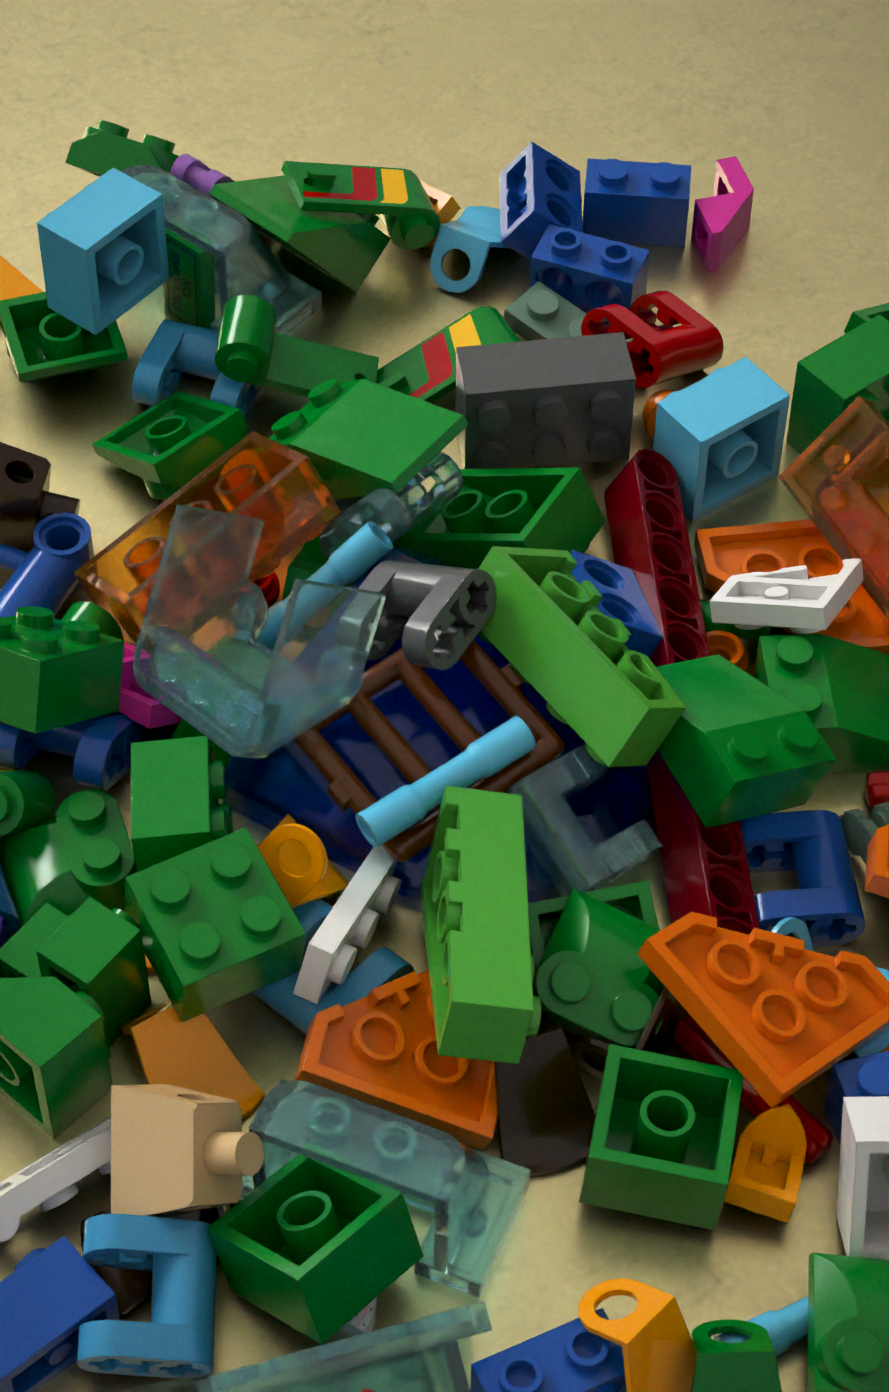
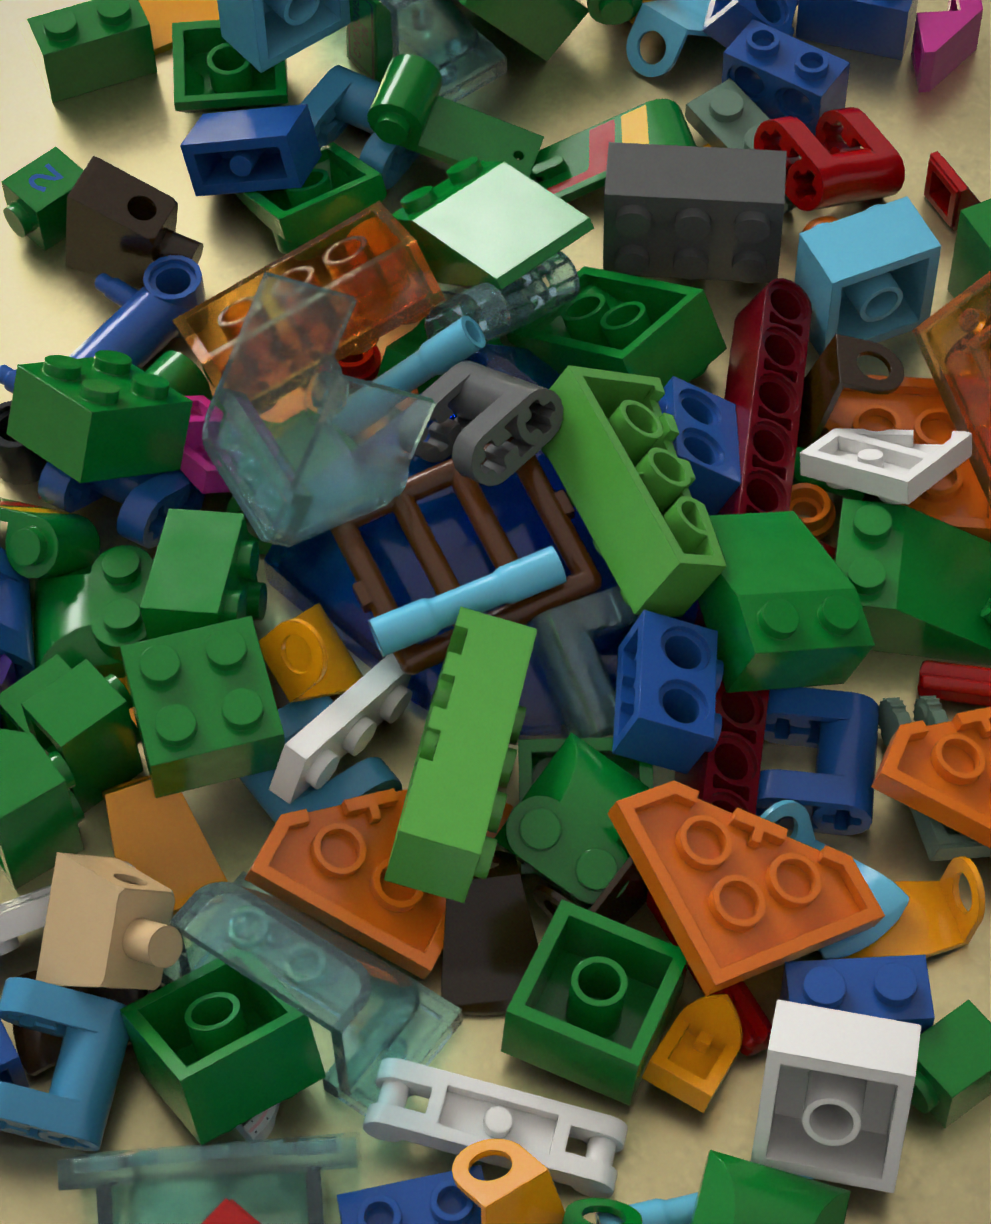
camera: 15 degrees right, 5 degrees up
none -> blue brick [180,104,322,197]
none -> white plate [363,1058,628,1198]
none -> blue brick [612,610,724,774]
none -> dark brown piece [797,334,904,449]
none -> red slope [924,151,980,231]

